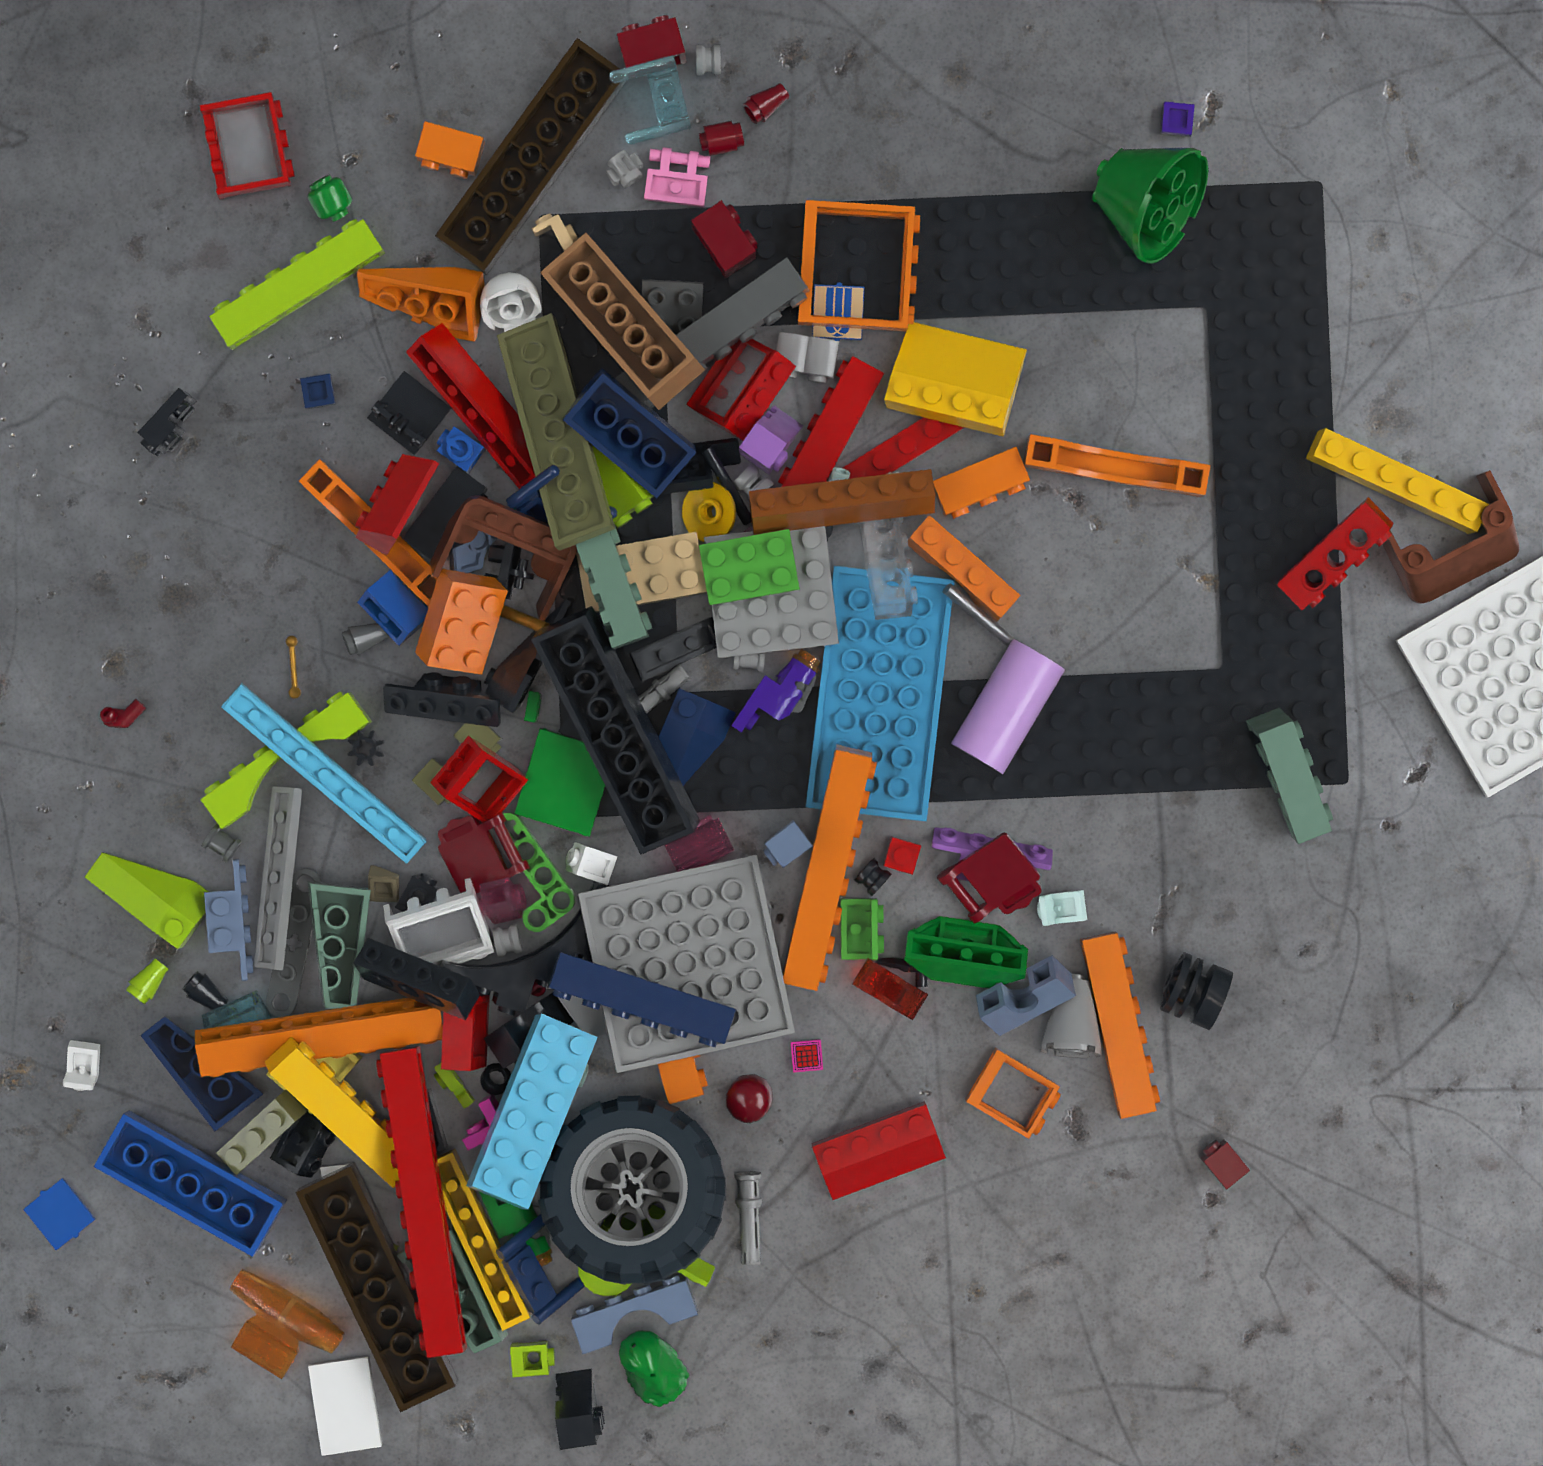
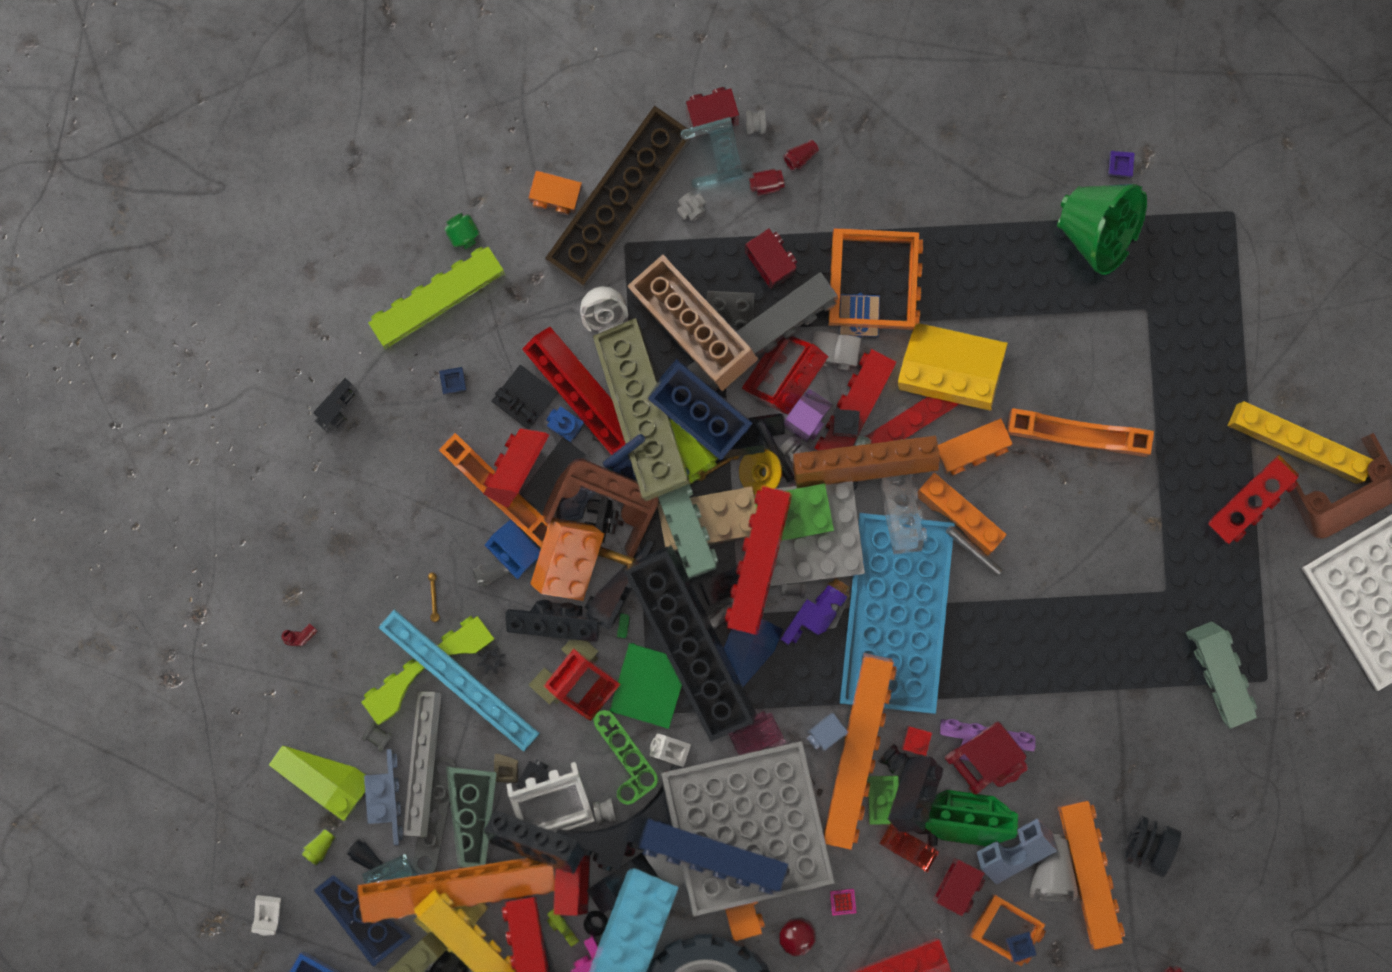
camera: 10 degrees left, 5 degrees down
window [199,92,295,200] -> none
orange wedge [357,267,484,342] -> none
dark red piece [438,813,530,894] -> none
clear pink brick [479,877,527,925] -> none
tan bracket [532,213,578,251] -> none
bright pink plate [644,147,711,208] -> none
lavender brick [951,639,1065,774] -> none
light aqua bracket [1037,890,1087,926] -> none
none -> pearl gold hinge [698,456,740,481]
none -> red brick [725,486,793,634]
none -> black brick [832,409,860,438]
none -> black brick [888,757,944,832]
none -> dark red brick [932,858,986,916]
none -> dark blue plate [1005,931,1037,963]

